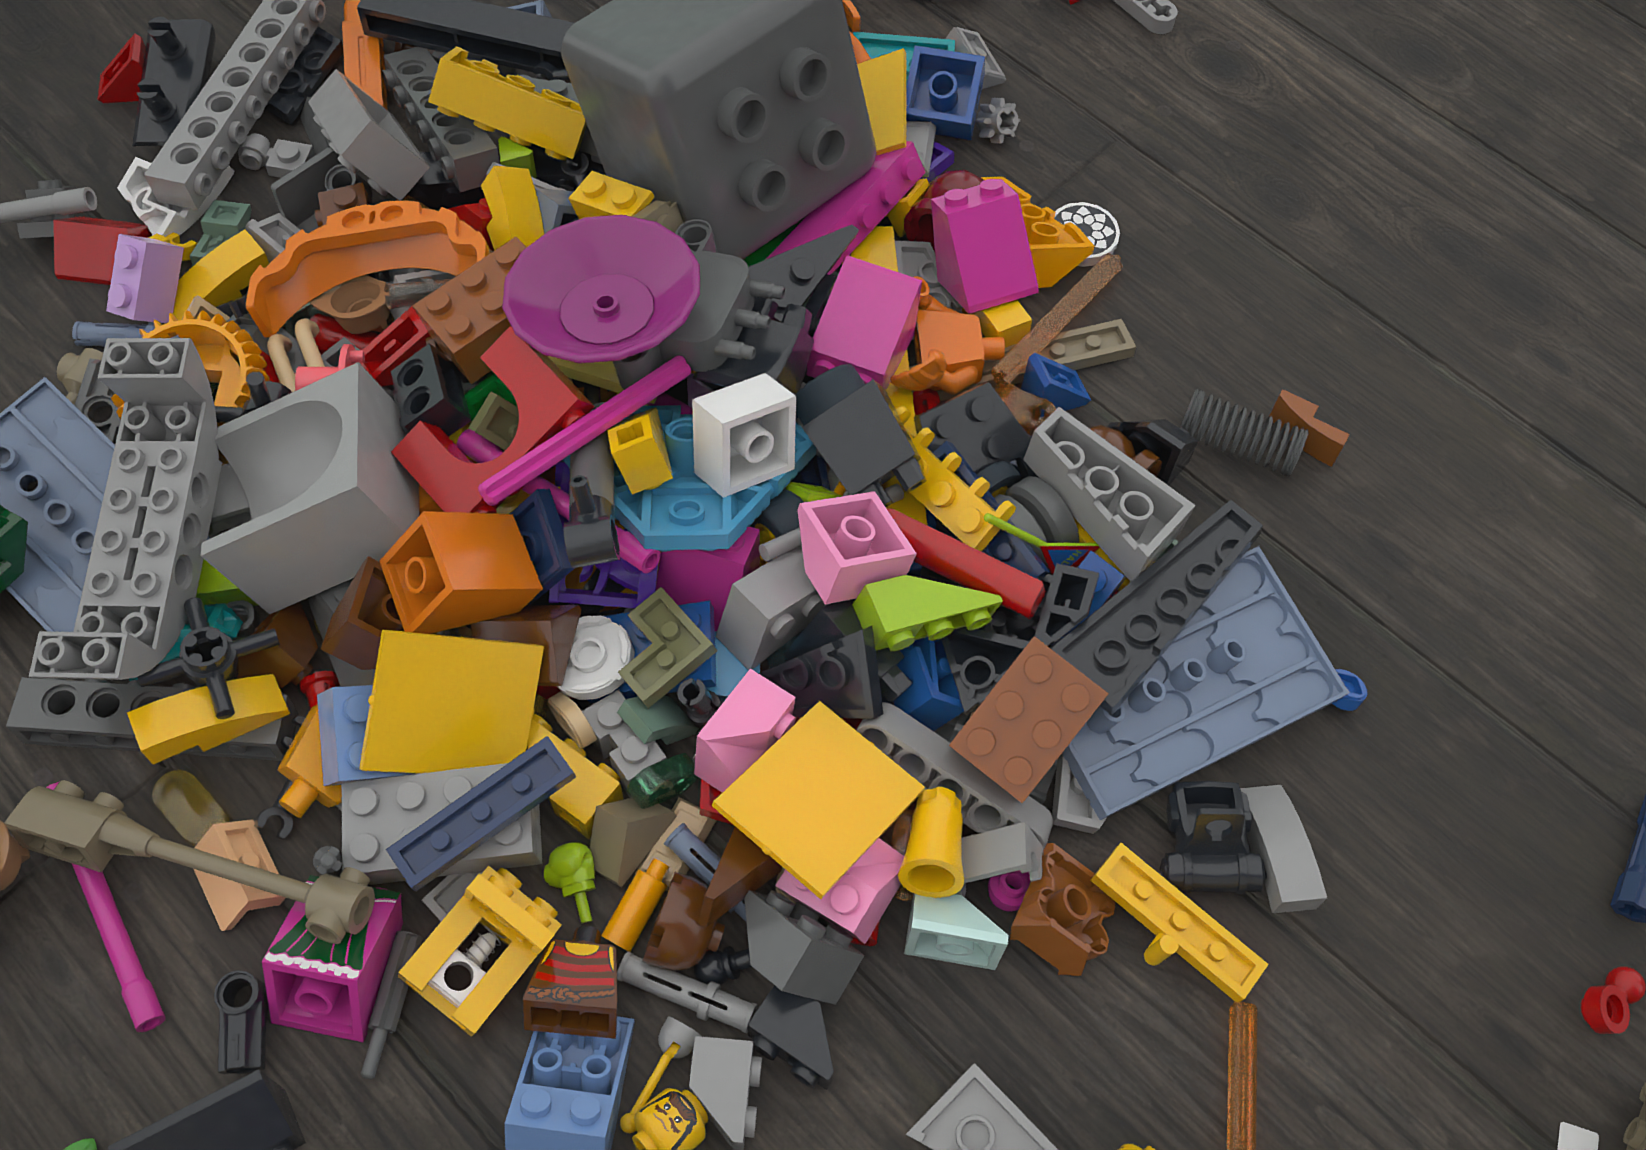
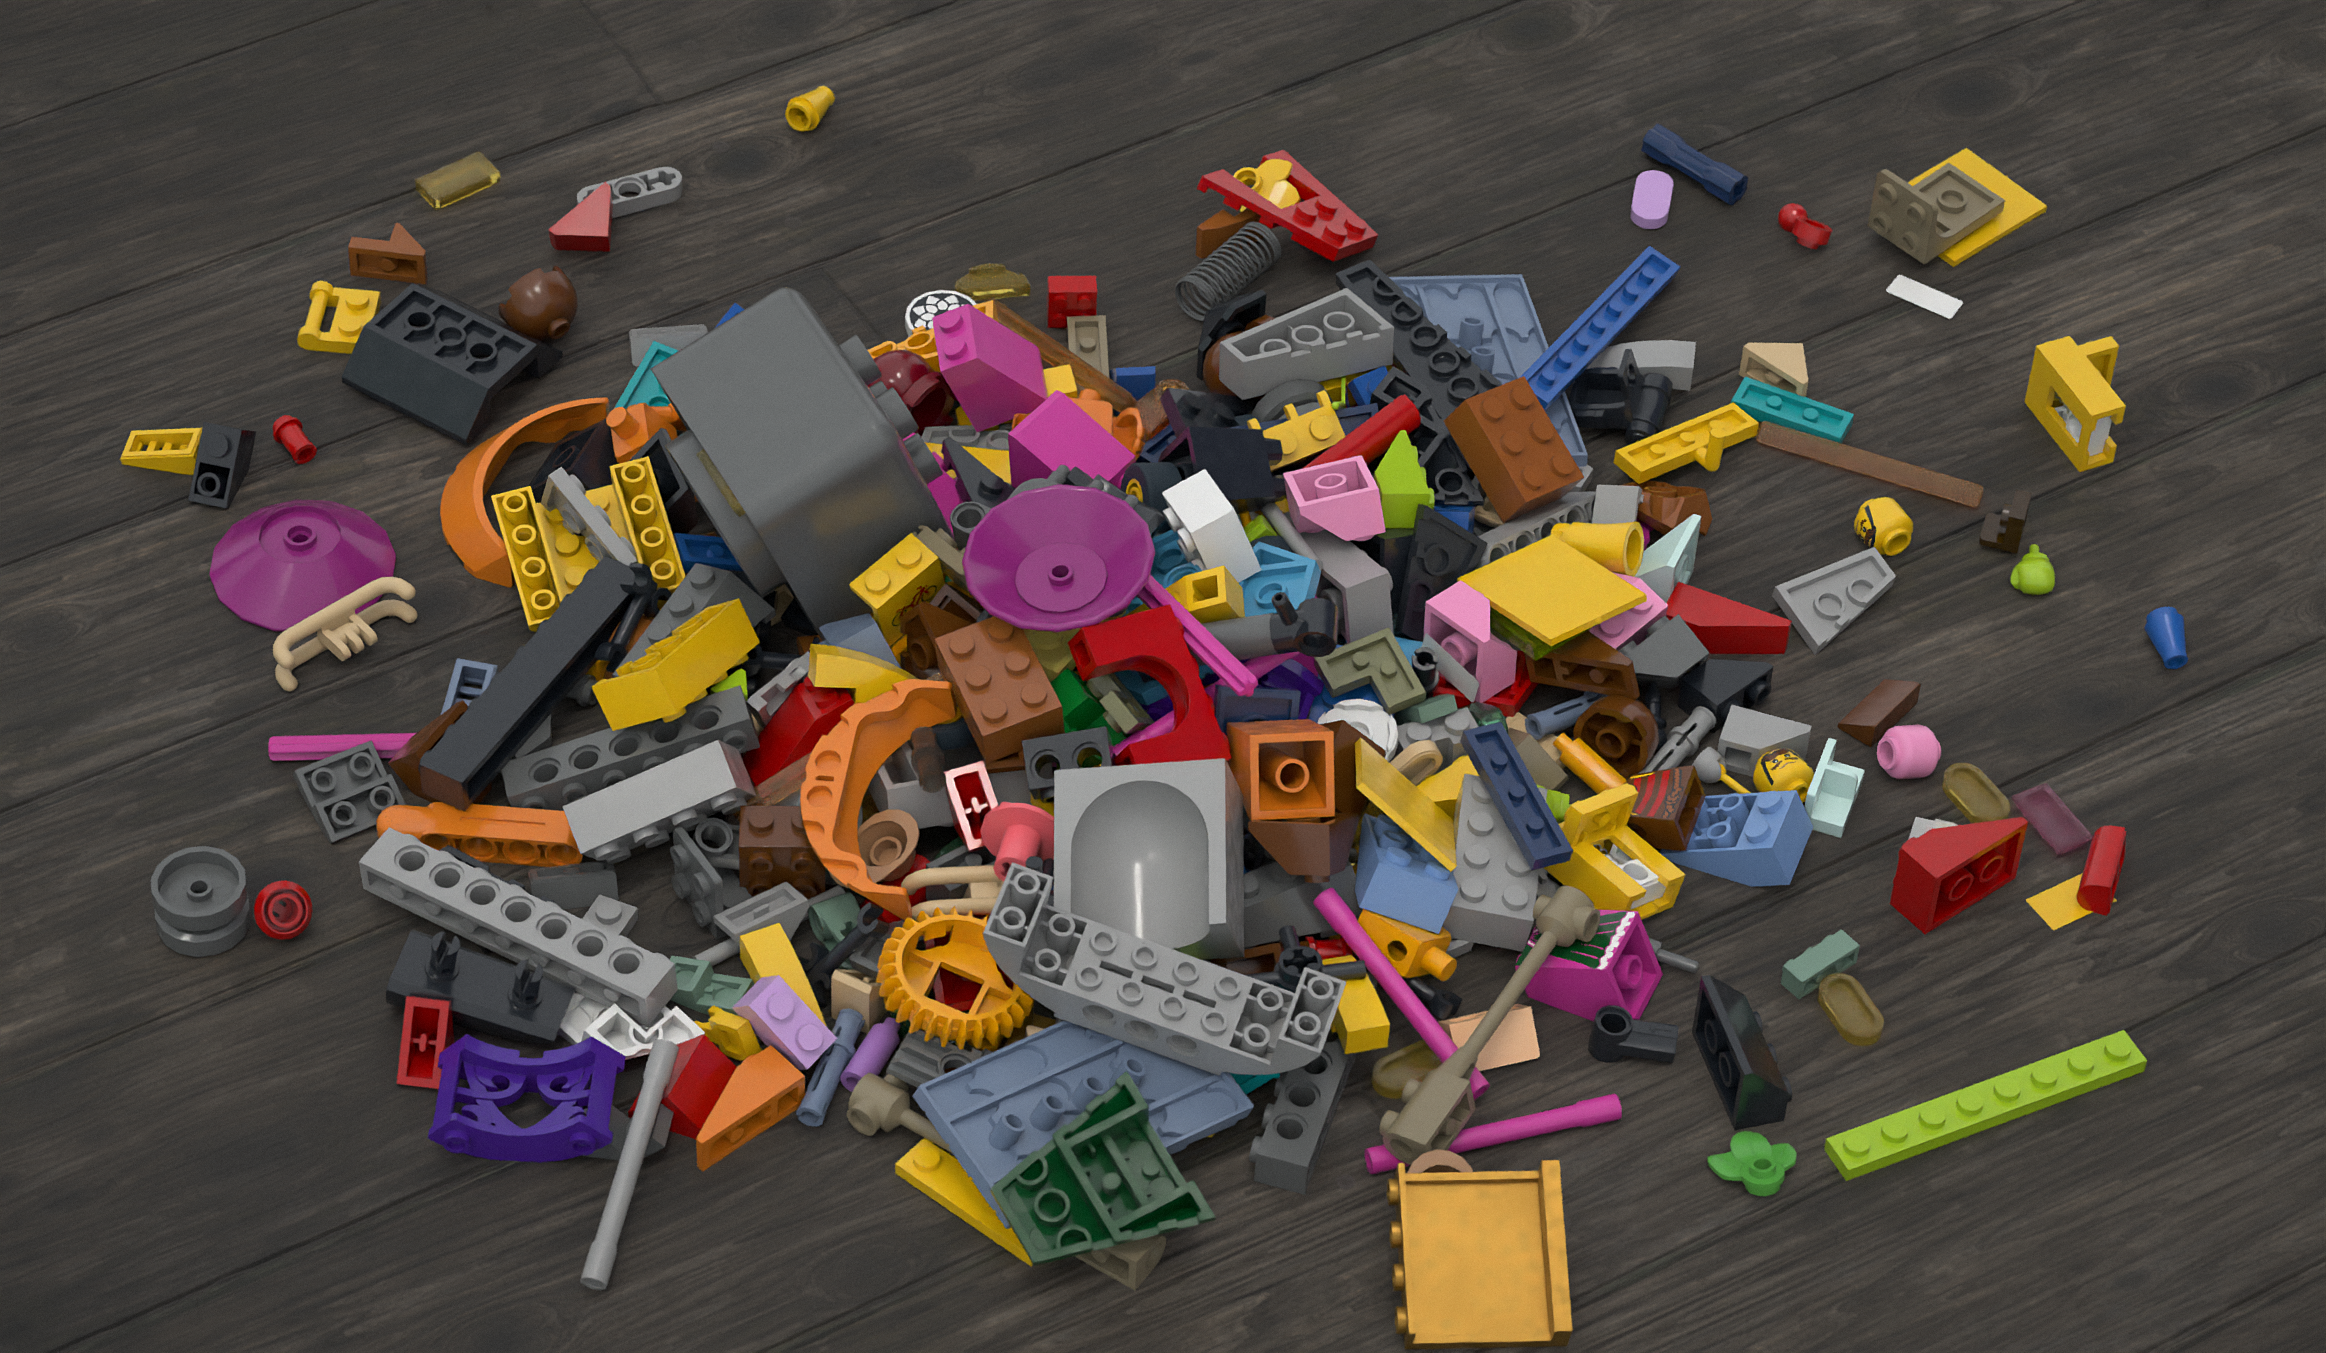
camera: 75 degrees left, 15 degrees down
dark grey axle [313,846,342,874] -> none
none -> dark purple fence [428,1035,626,1163]
none -> orange slope [696,1045,805,1171]
none -> yellow cone [785,86,835,131]
none -> clear yellow tile [955,263,1030,301]
none -> red piece [1047,276,1097,328]
none -> red wing [1197,150,1378,262]
none -> yellow plate [1233,159,1300,212]
none -> dark pink piece [1313,888,1490,1100]
none -> blue plate [1519,246,1680,411]
none -> lavender tile [1630,170,1673,229]
none -> red slope [1666,582,1792,654]
none -> teal plate [1731,377,1854,449]
none -> tan slope [1739,343,1808,397]

